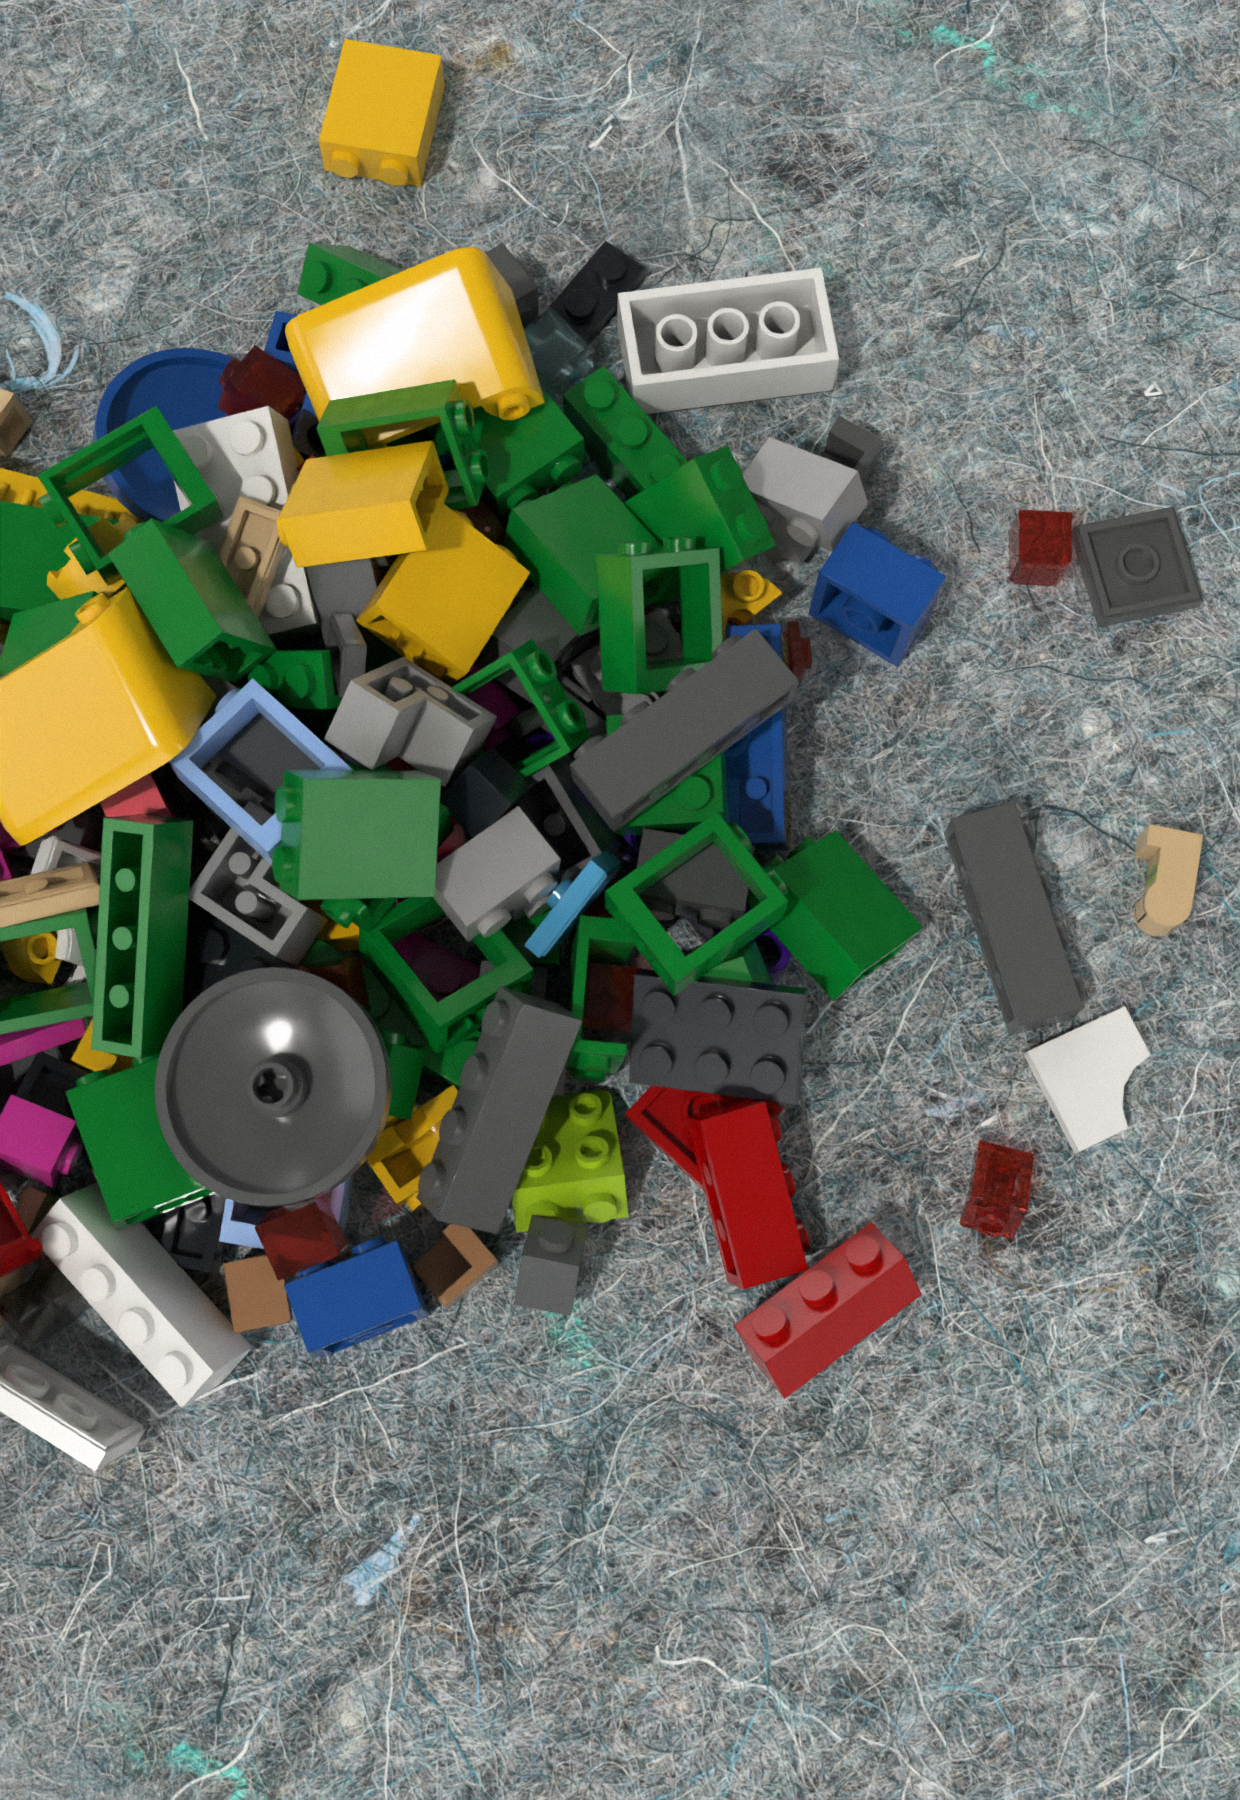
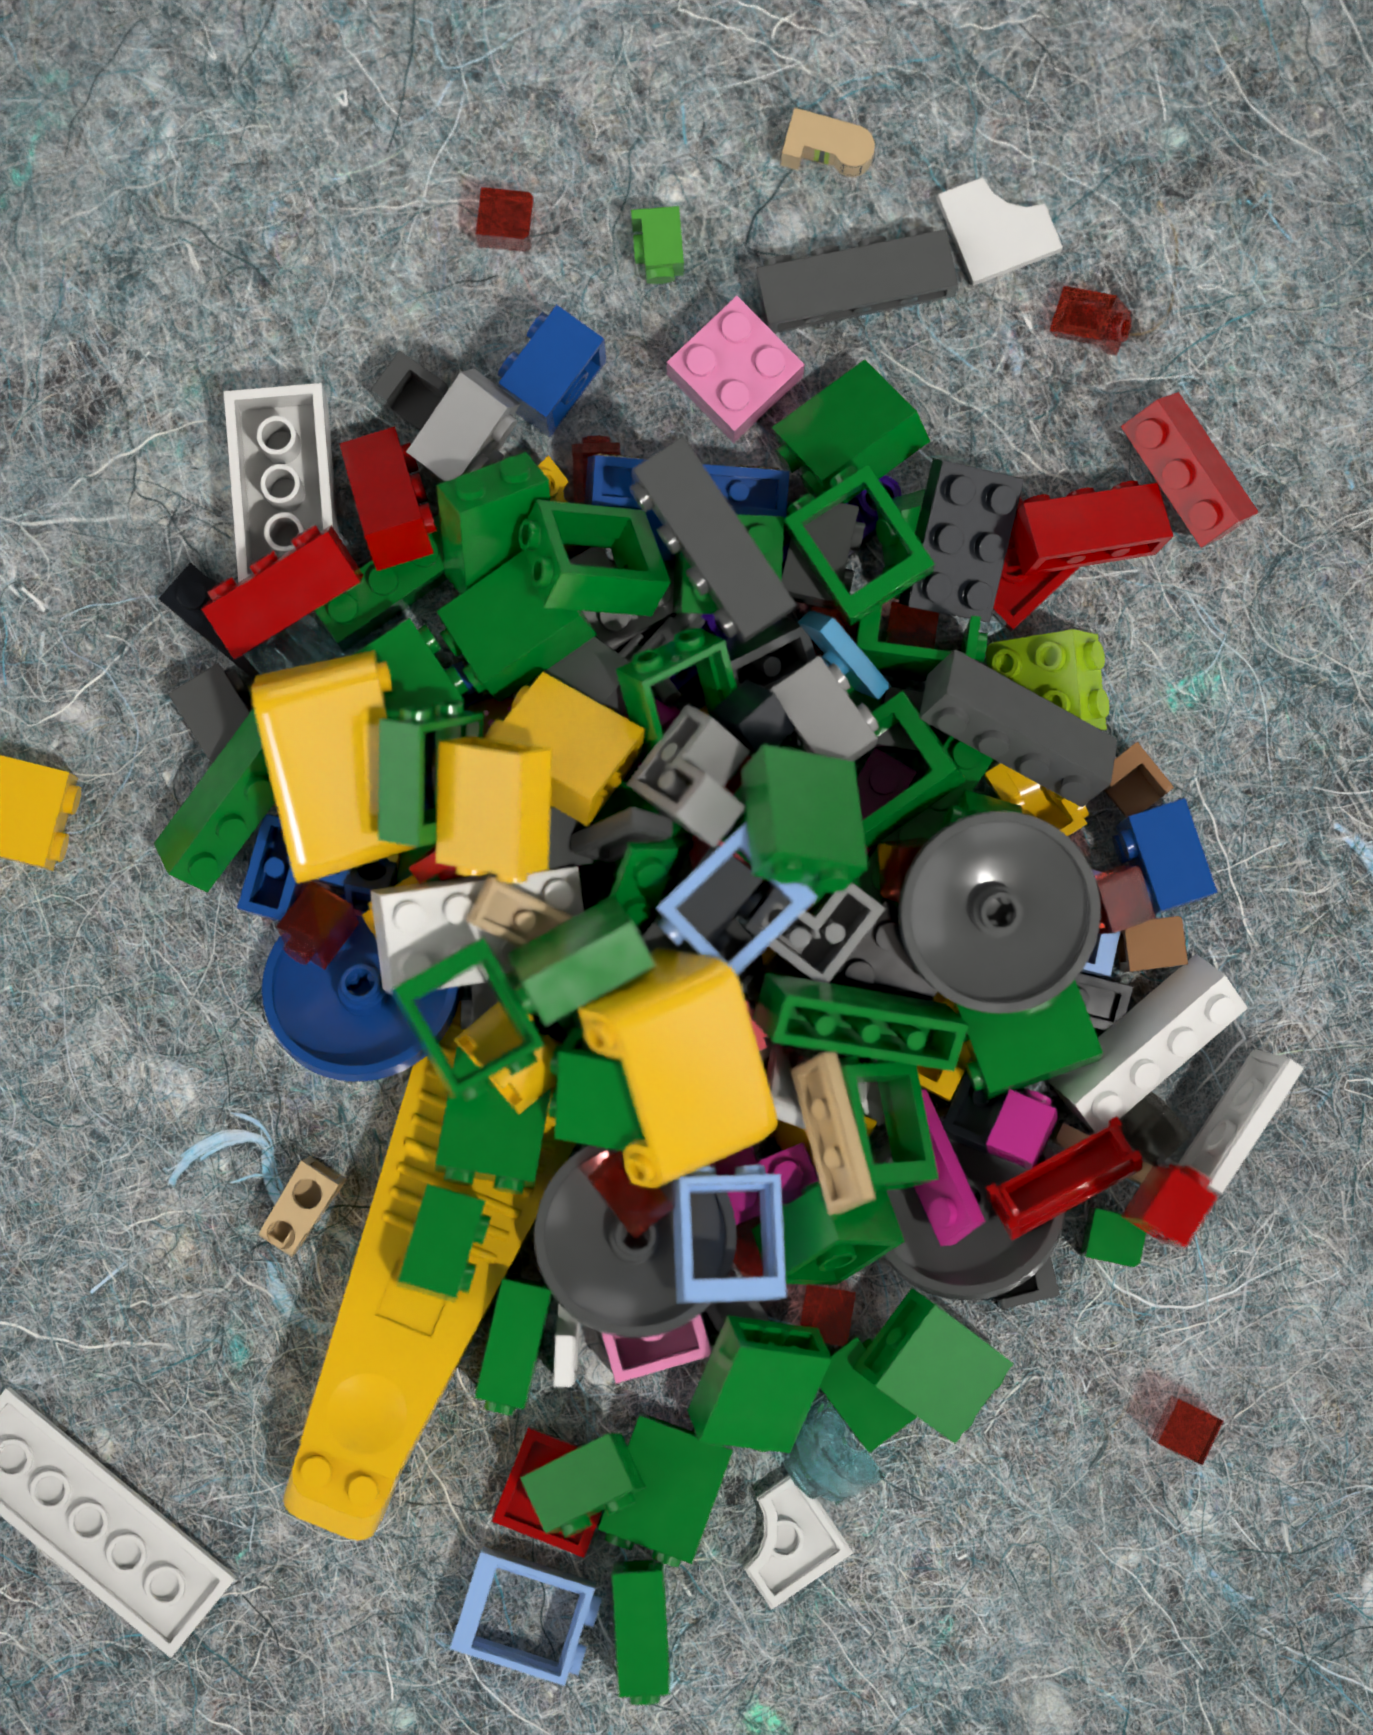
camera: 85 degrees left, 10 degrees up
dark grey brick [514,1215,588,1316] -> none
dark grey tile [1070,507,1203,628] -> none
none -> red brick [201,525,363,660]
none -> red brick [339,426,437,571]
none -> bright green brick [631,206,684,284]
none -> bright pink brick [667,296,805,443]

